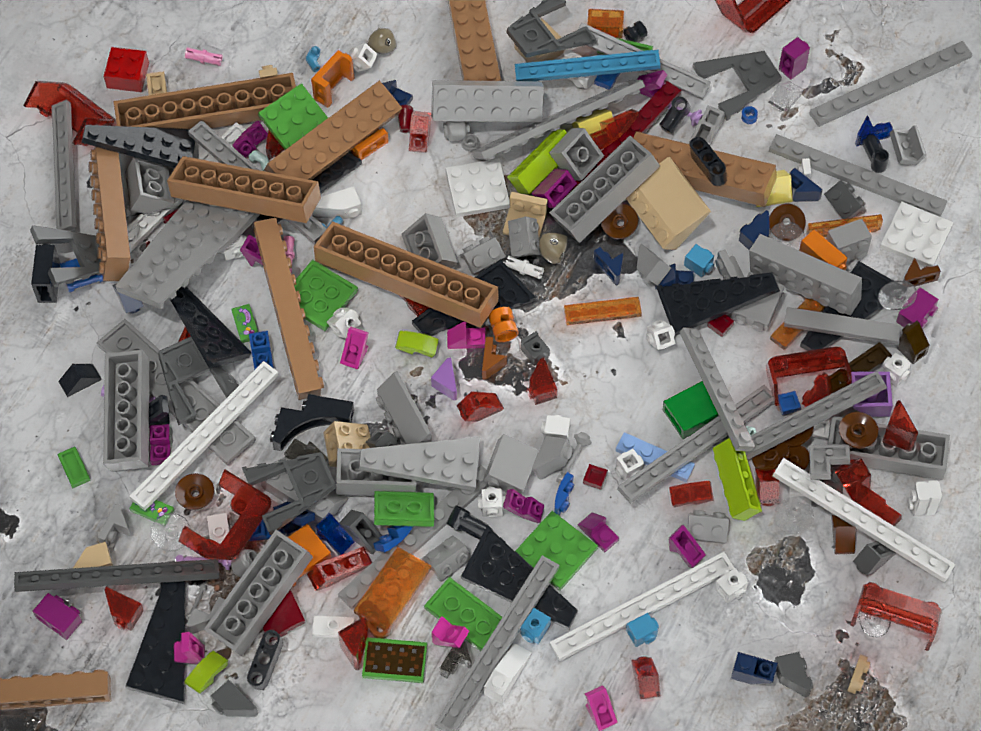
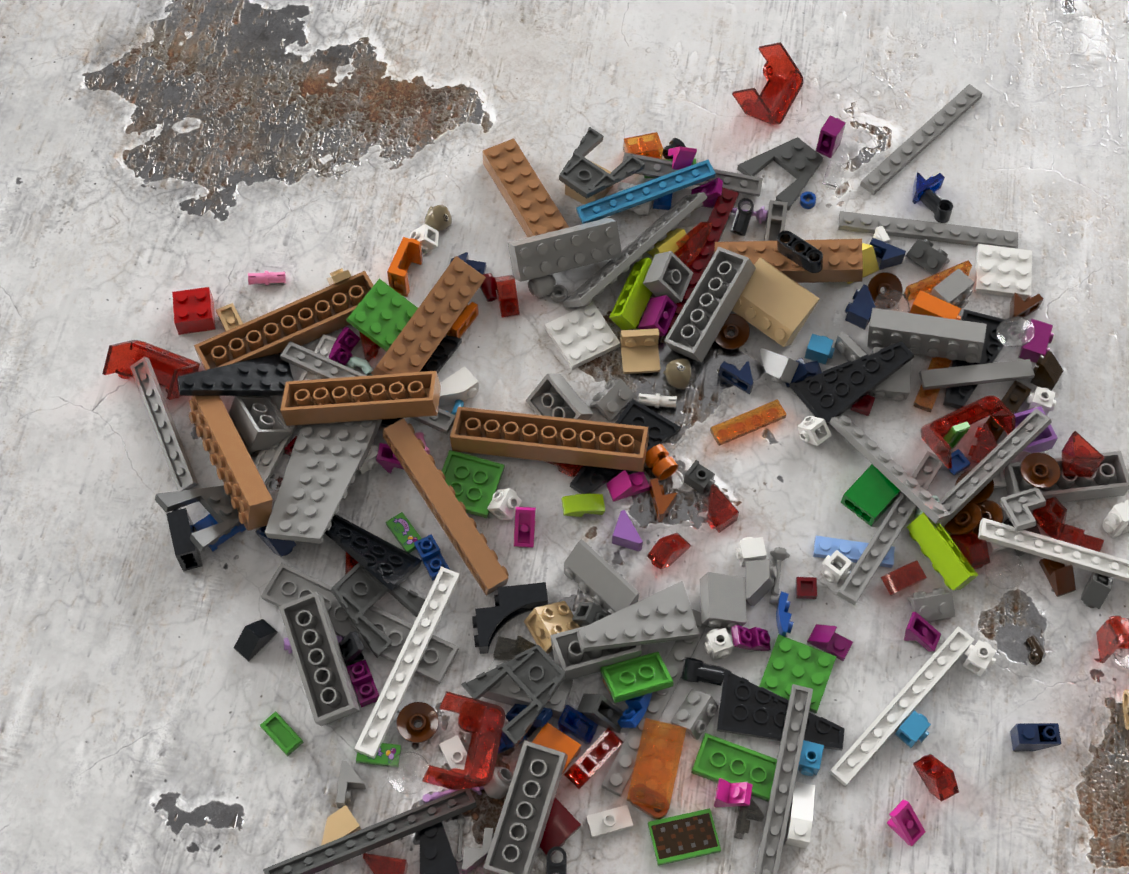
camera: 20 degrees left, 0 degrees up
dark azure arm [306,46,321,72] -> none
clear red slope [338,618,369,671] -> none
light grey bracket [508,216,540,258] -> none
dark grey slope [774,652,813,697] -> none
light grey bracket [889,125,926,165] -> none
none -> dark pink slope [668,146,697,170]
none -> bright green tile [936,421,971,453]
none -> dark brown arm [1026,635,1045,665]

